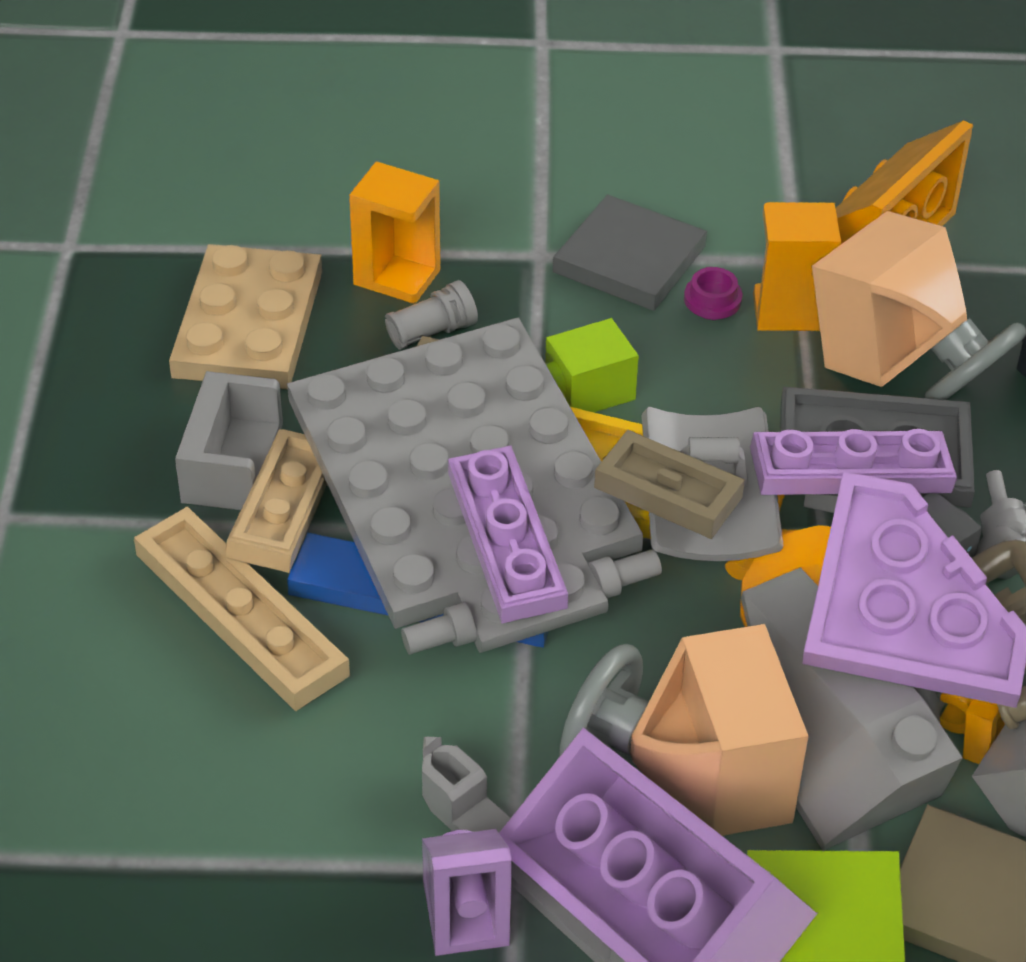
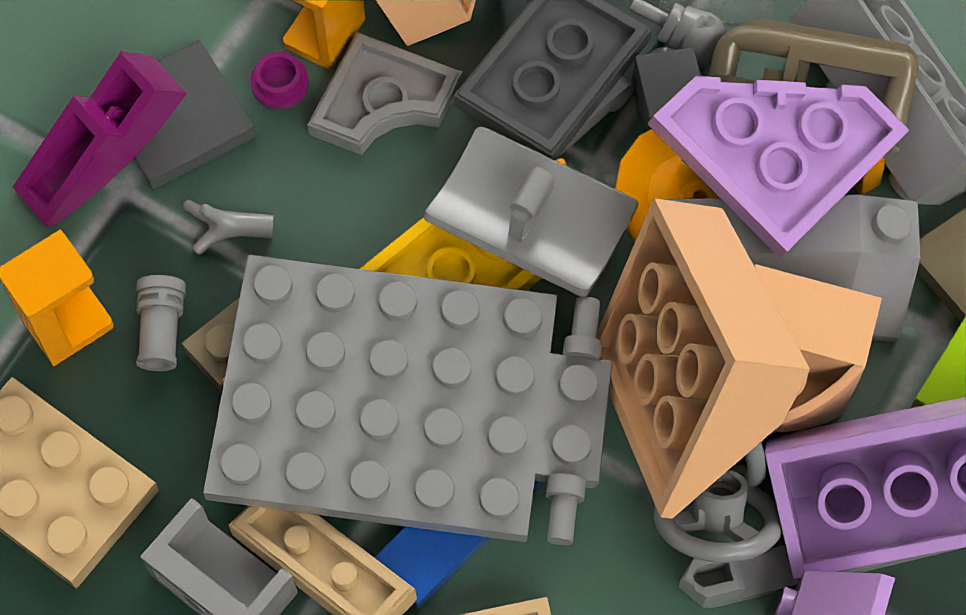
camera: 60 degrees left, 20 degrees up
lavender tile [448,445,568,623] -> none
lime brick [545,318,639,412] -> none
dark tan plate [594,430,745,539] -> none
lavender tile [750,429,957,495] -> none
none -> magenta slope [13,51,187,227]
none -> light grey bar [183,200,274,255]
none -> light grey tile [307,32,463,155]
none -> light nougat slope [596,198,810,518]
none -> light grey piece [653,470,782,563]

